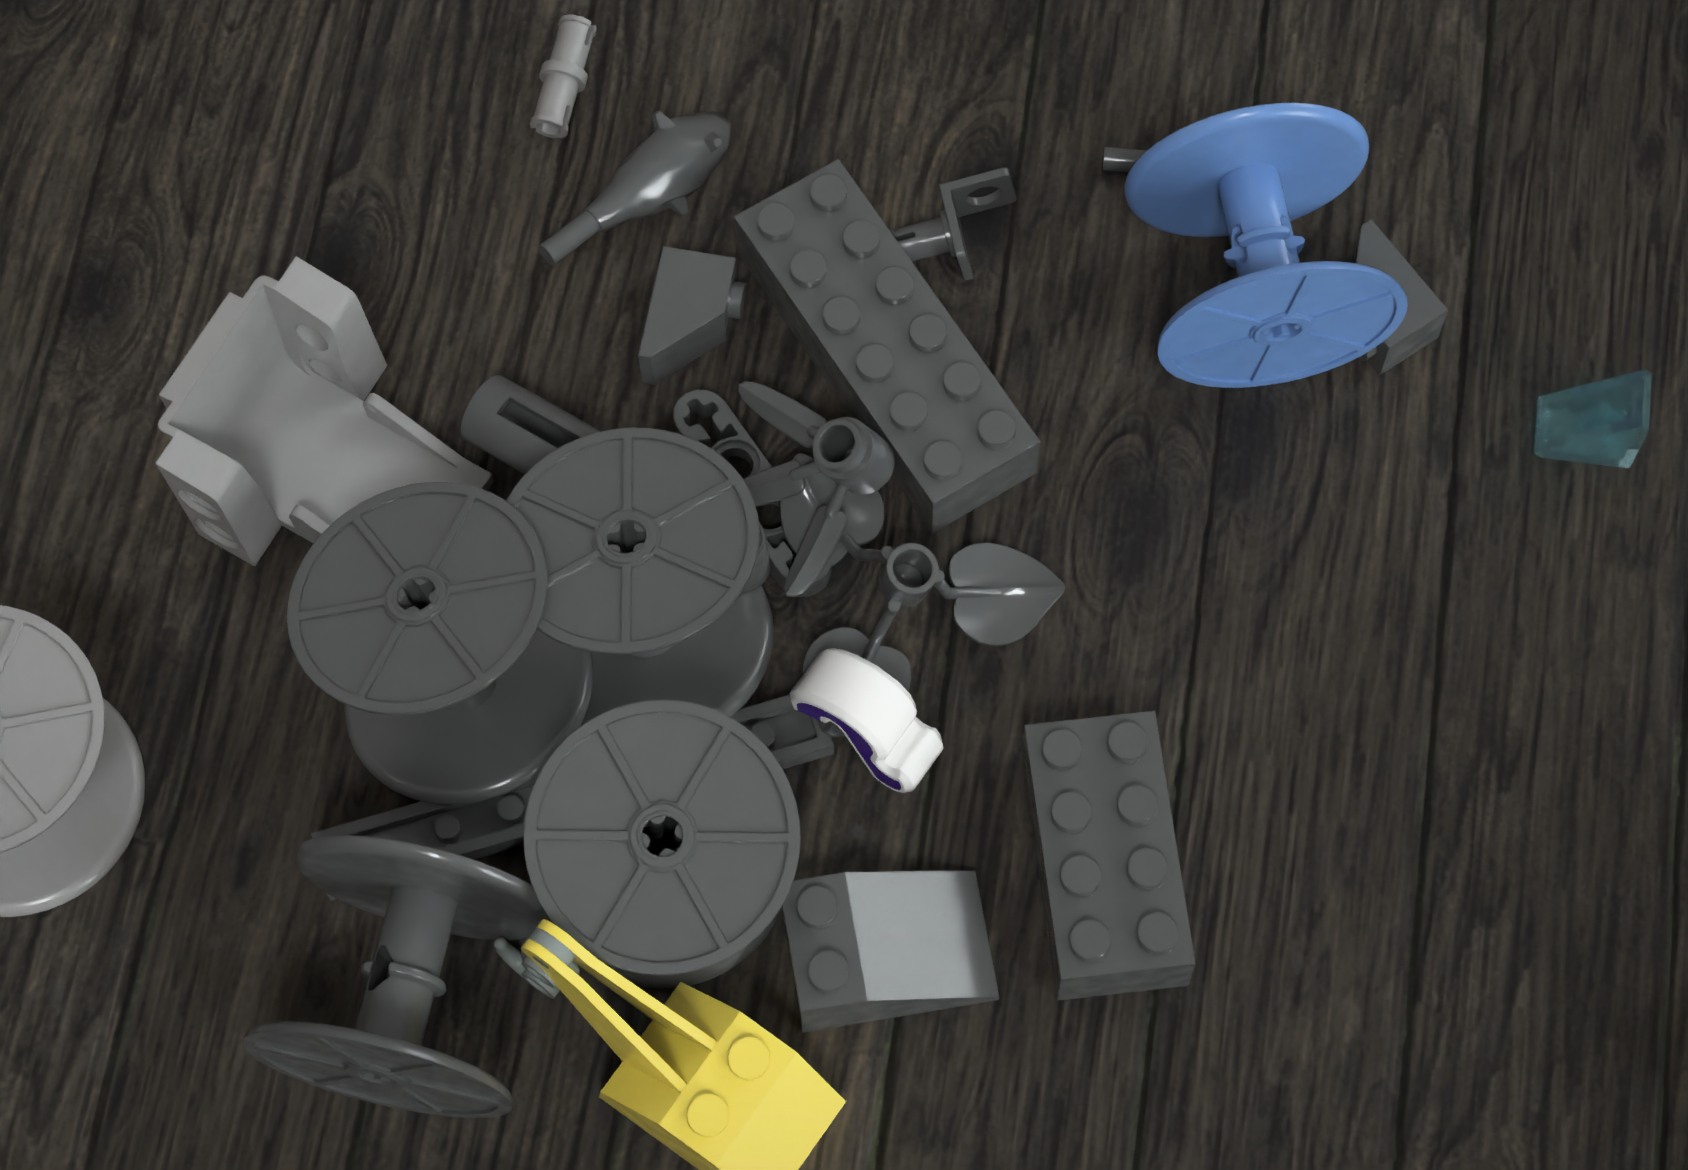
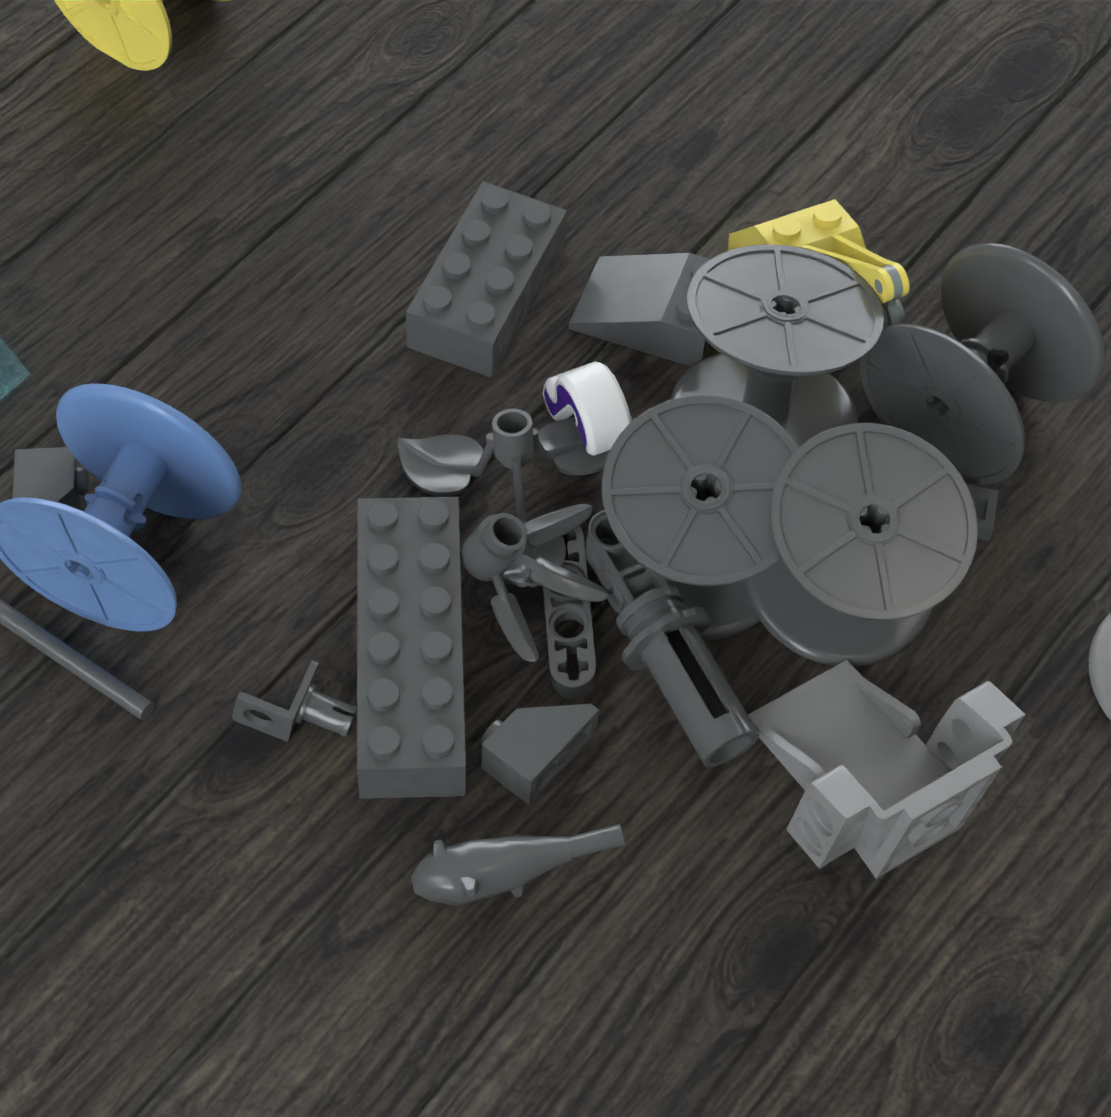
camera: 155 degrees left, 10 degrees down
light grey pin [530,15,597,138] -> none

